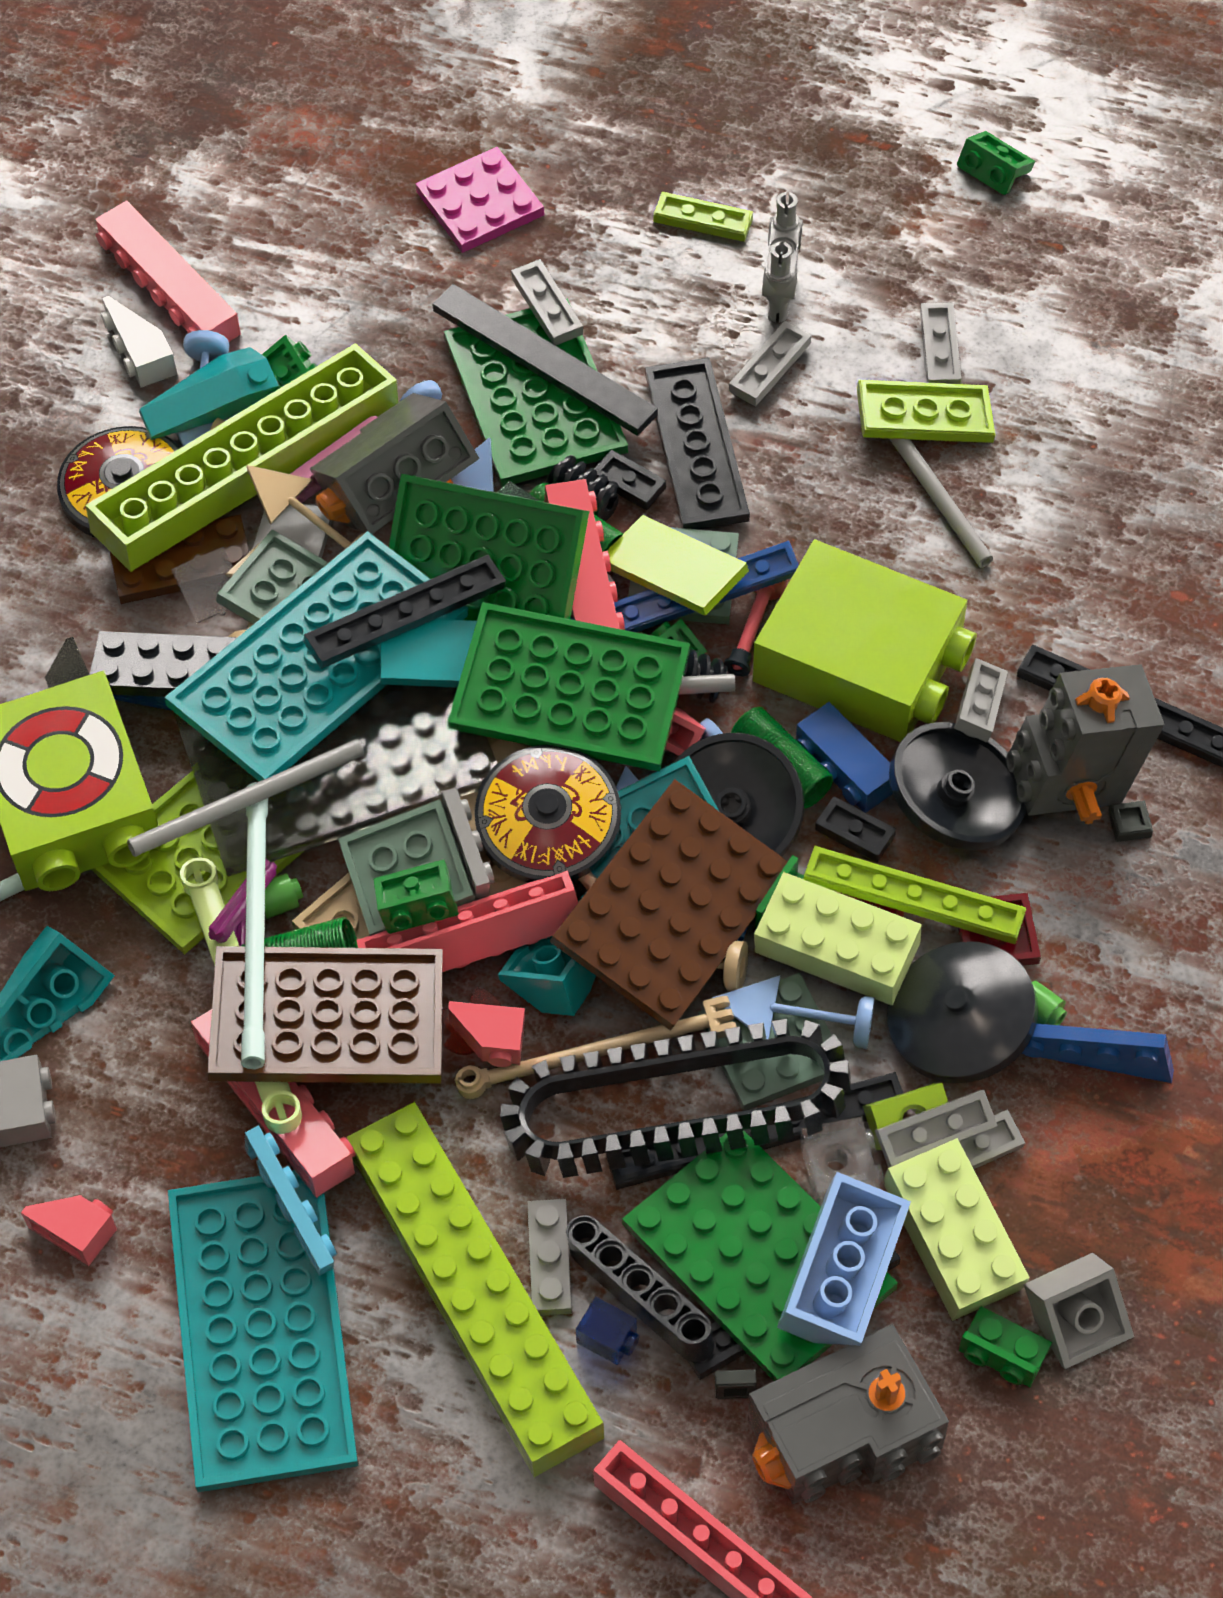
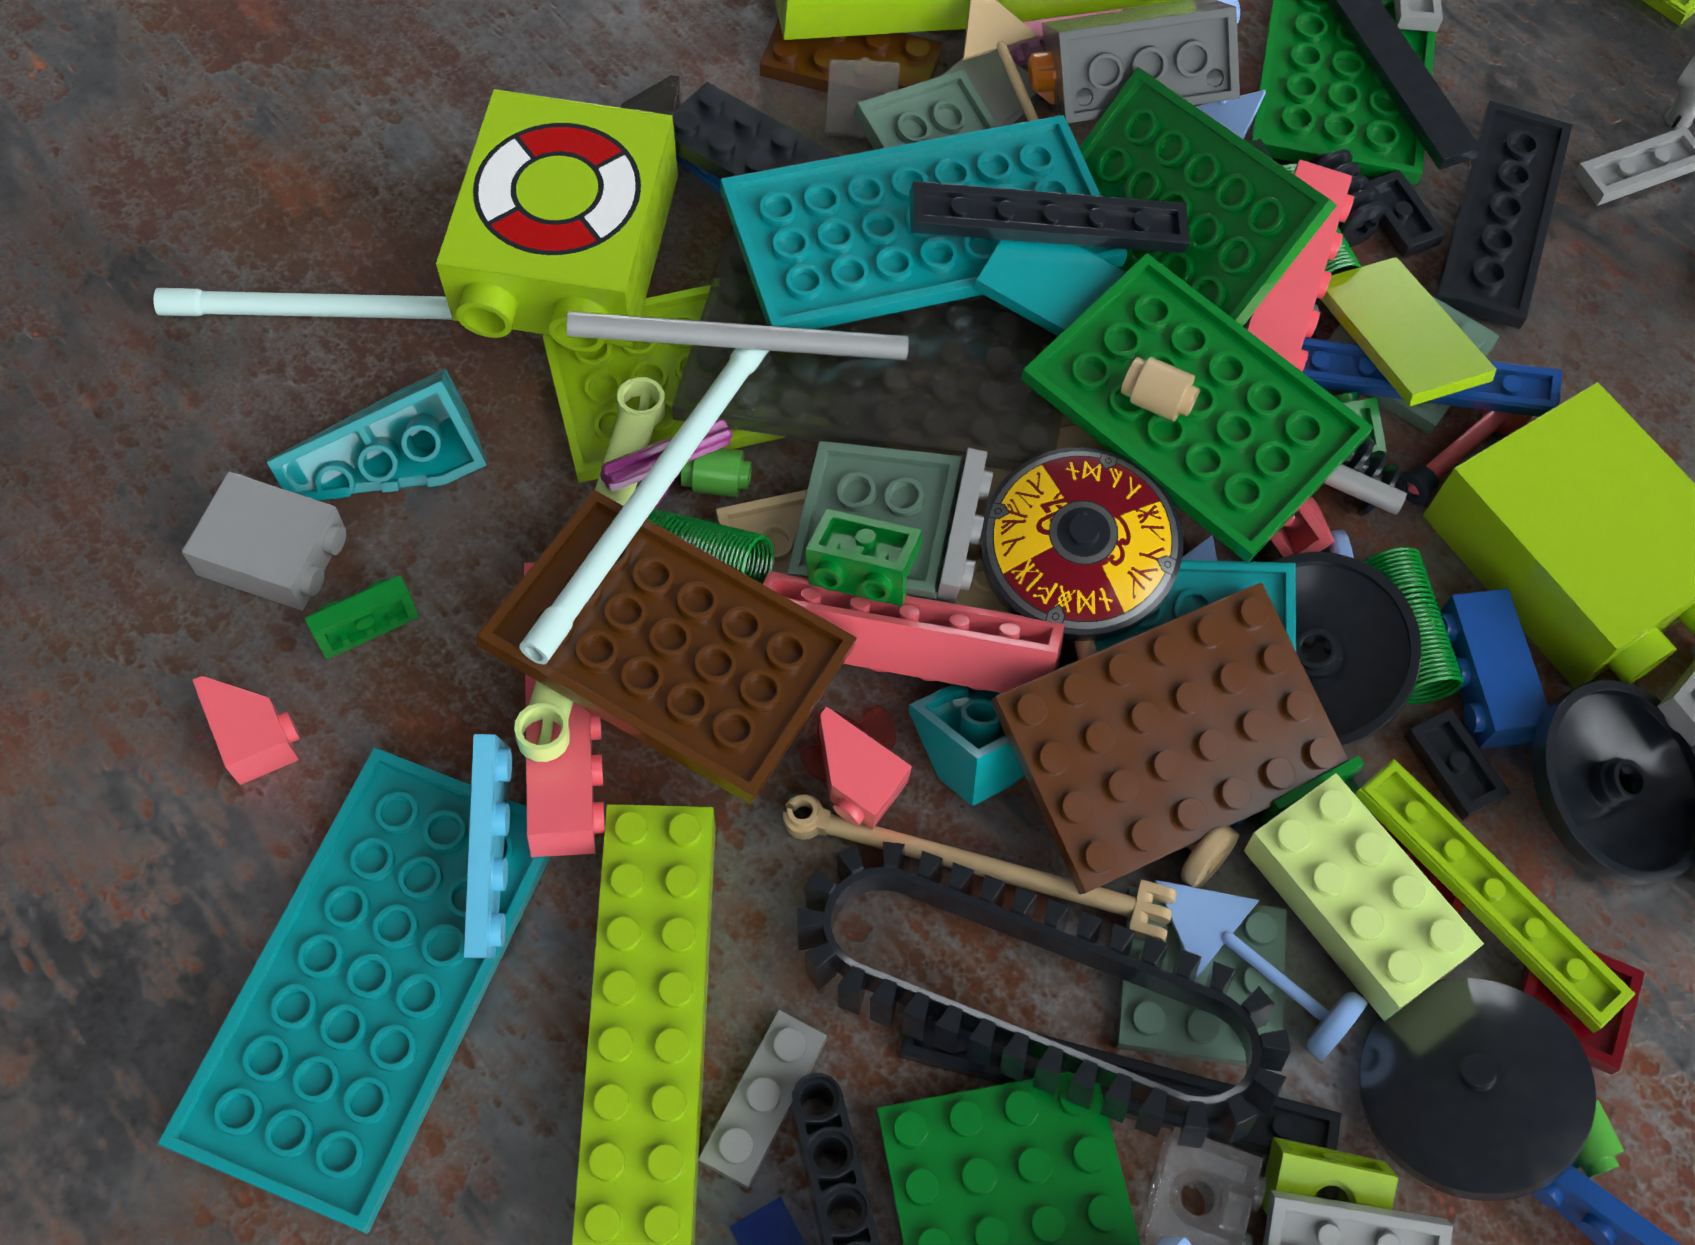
camera: 25 degrees right, 5 degrees up
none -> green bracket [305,575,420,660]
none -> tan brick [1121,357,1200,422]

